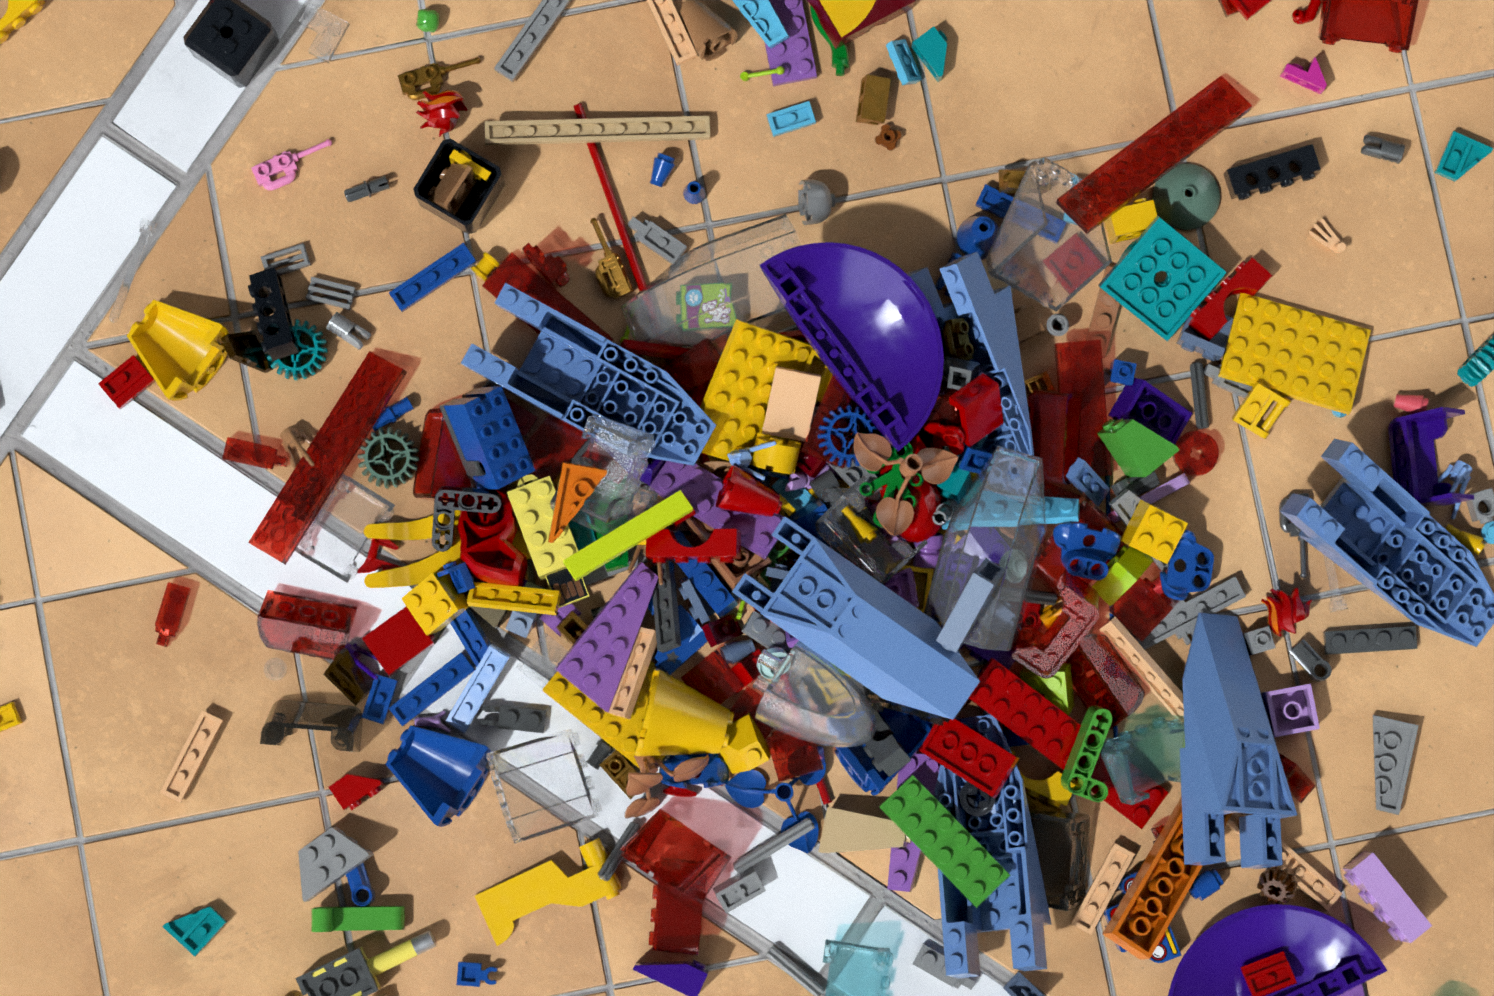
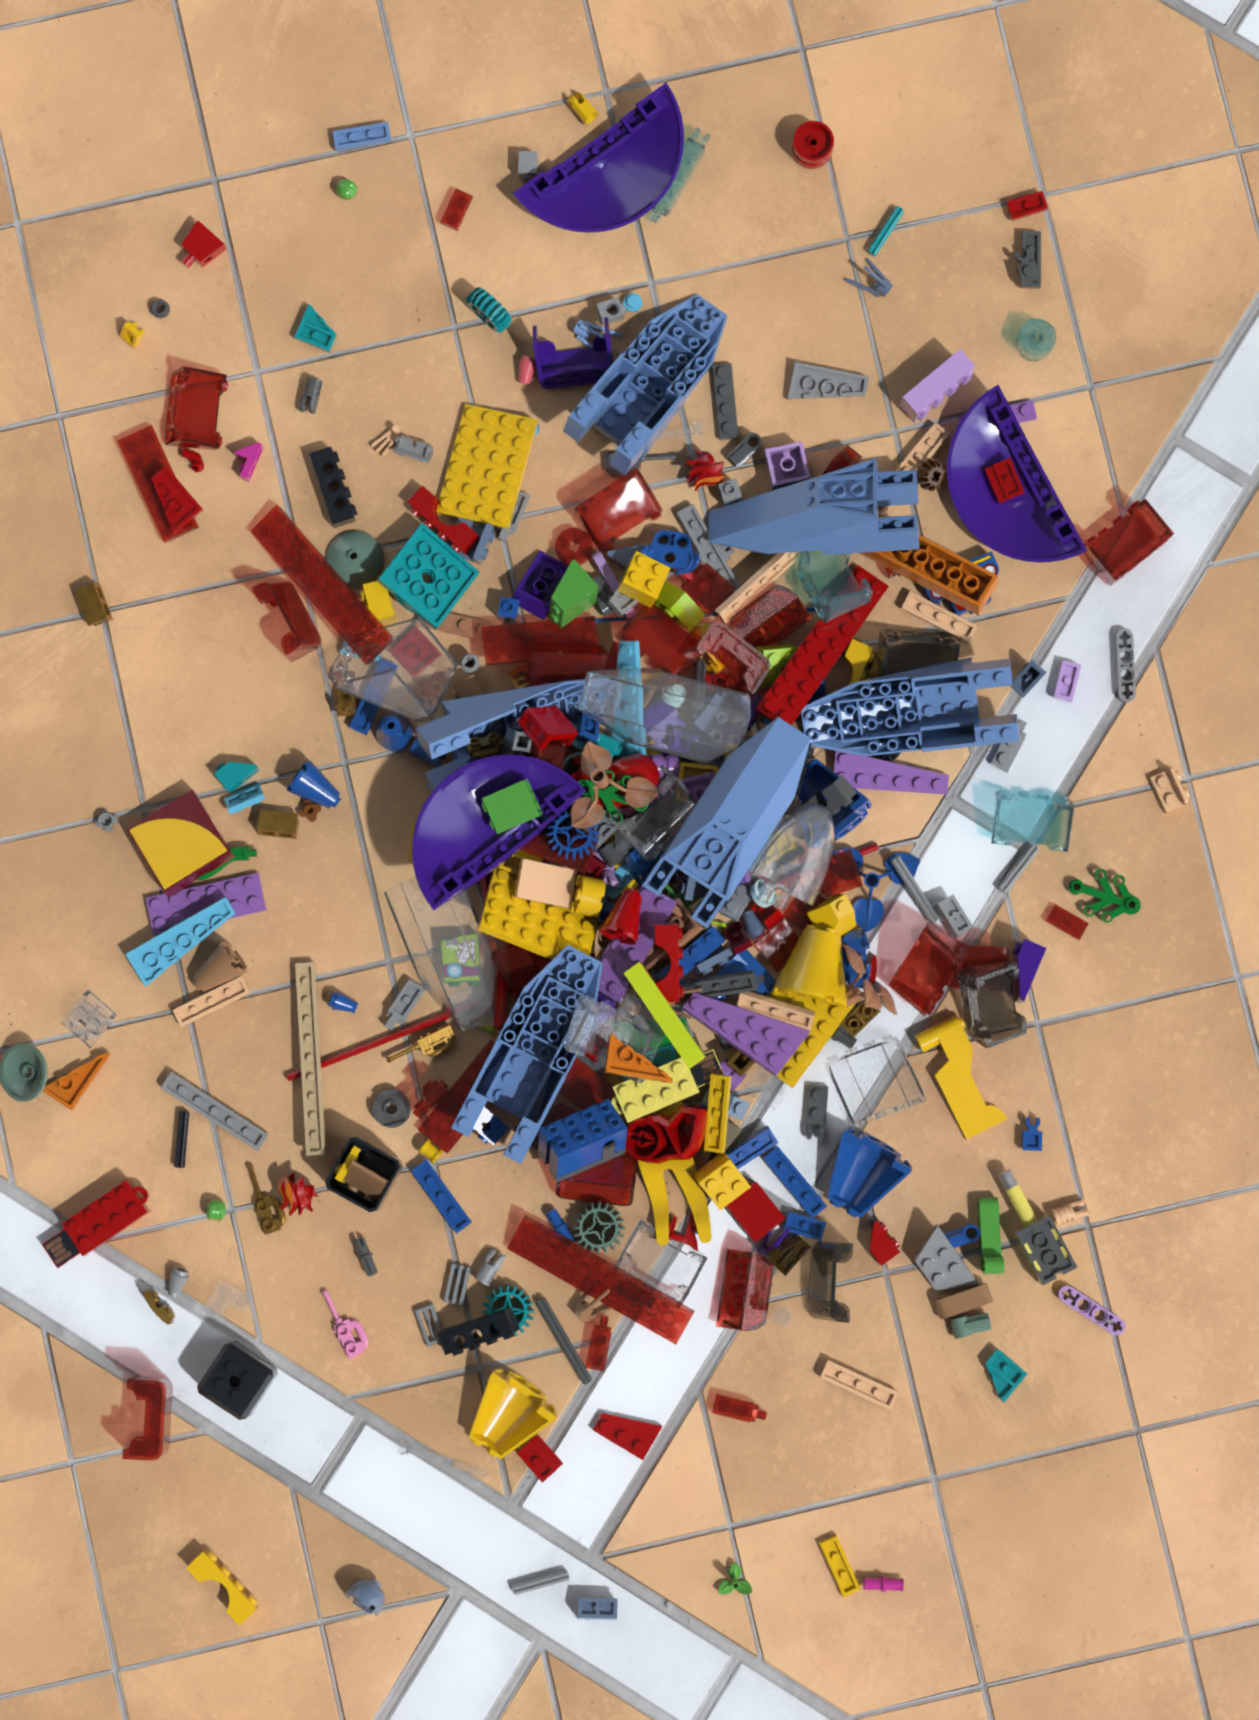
camera: 90 degrees left, 0 degrees up
dark brown wing [221,330,273,373] -> none
lavender bar [415,710,451,733] -> none
black beam [432,486,502,552] -> none
blue bracket [437,561,475,594] -> none
light blue tile [446,644,511,733] -> none
dark grey axle [598,821,641,881] -> none
blue cone [683,181,706,204] -> none
light blue plant [727,441,776,480] -> none
lime hinge [740,66,785,81] -> none
medium azure plate [766,101,816,137] -> none
light grey cylinder [798,179,835,225] -> none
tan slope [818,807,911,854] -> none
yellow cone [841,506,878,544] -> none
bright green plate [879,775,1010,908] -> none
red plate [919,716,1019,798] -> none
red plate [924,422,965,455] -> none
dark grey pin [932,499,958,525] -> none
slope [936,558,1006,653] -> none
black gear [960,782,996,816] -> none
blue piece [1053,523,1121,580] -> none
bright green beam [1061,705,1112,802] -> none
medium blue plate [1066,457,1110,508] -> none
blue brick [1189,869,1224,901] -> none
dark grey axle [1190,362,1209,429] -> none
yellow plate [1232,381,1291,439] -> none
yellow cone [1445,524,1486,555] -> none
none -> clear red windscreen [252,581,322,662]
none -> blue cone [286,759,341,809]
none -> flat silver plate [372,1089,411,1128]
none -> light grey hinge [392,435,434,463]
none -> blue brick [472,1107,509,1145]
none -> bright green brick [481,778,543,834]
none -> dark grey axle [536,1297,592,1385]
none -> clear red windscreen [574,468,663,552]
none -> red wing [593,1413,663,1460]
none -> sand blue slope [607,544,645,570]
none -> medium nougat beam [934,1283,993,1319]
none -> sand green piece [950,1313,991,1339]
none -> clear smoke windscreen [958,961,1027,1048]

